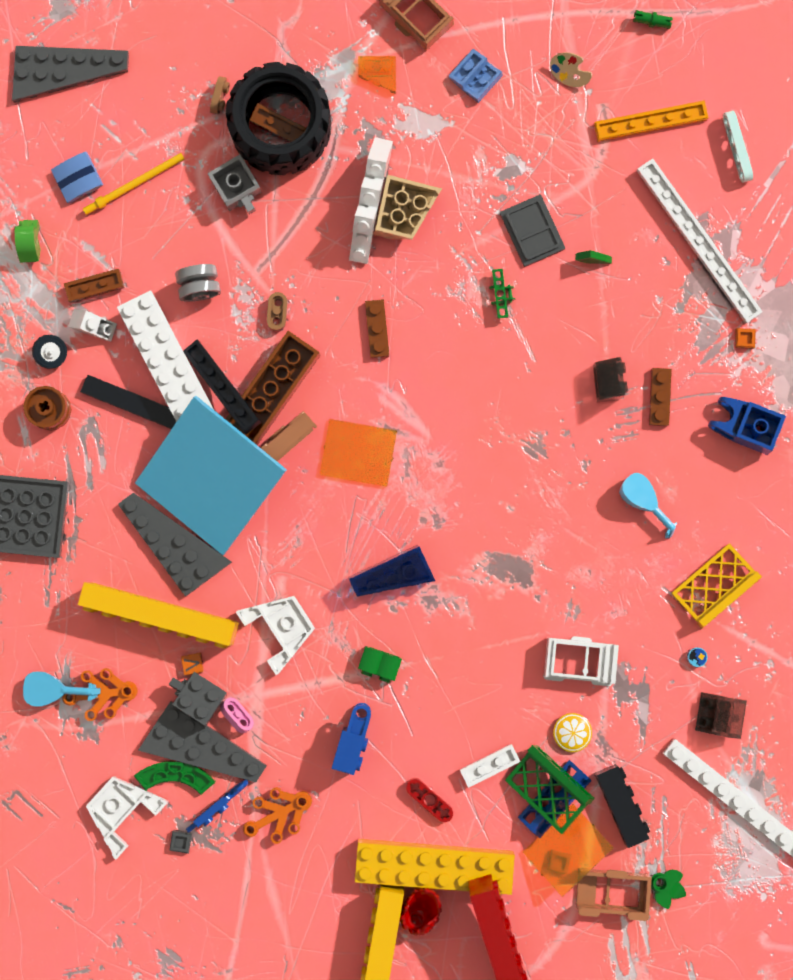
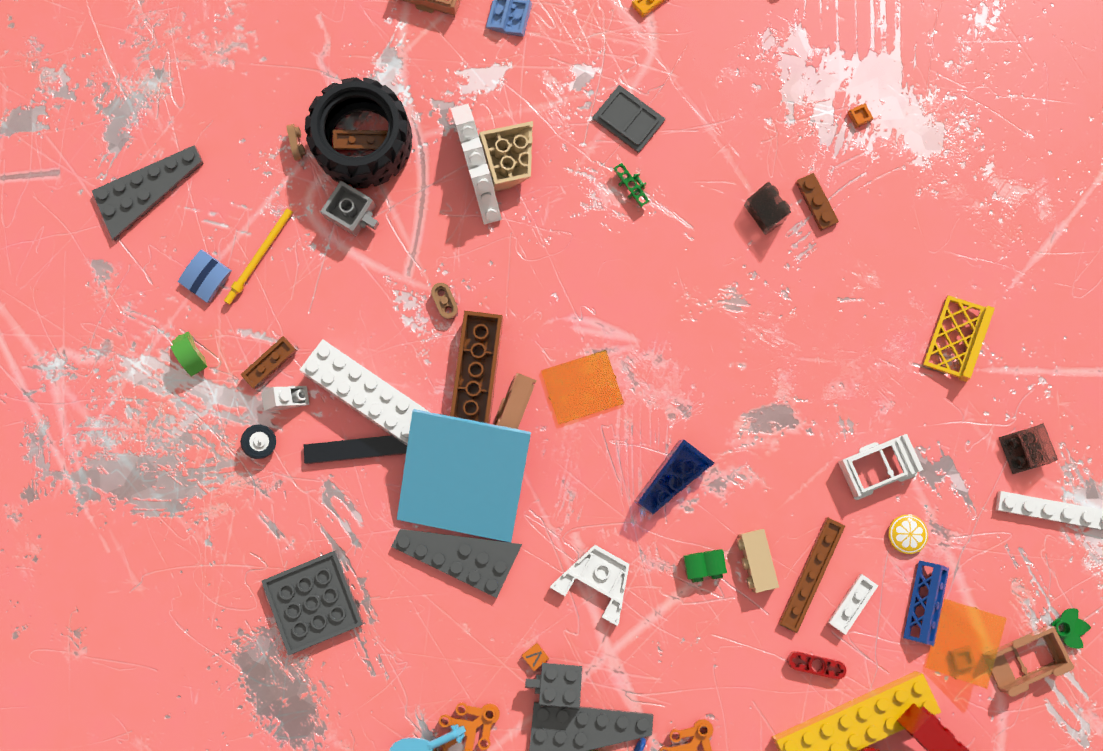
camera: 25 degrees left, 5 degrees down
dark orange wheel [23,386,72,431] -> none
yellow brick [78,582,240,648] -> none
light grey wheel [175,264,221,302] -> none
black tile [183,339,261,435] -> none
bright pink plate [220,698,254,733] -> none
blue brick [331,703,371,775] -> none
clear yellow wing [358,56,396,94] -> none
dark orange plate [365,299,390,358] -> none
green fence [505,745,595,834] -> none
green tile [575,250,612,264] -> none
black brick [594,764,650,848] -> none
medium azure piece [619,473,678,539] -> none
white plate [636,158,763,324] -> none
tile [687,647,708,667] -> none
blue brick [708,397,786,455] -> none
none -> tan brick [737,529,779,593]
none -> dark orange tile [778,517,845,633]

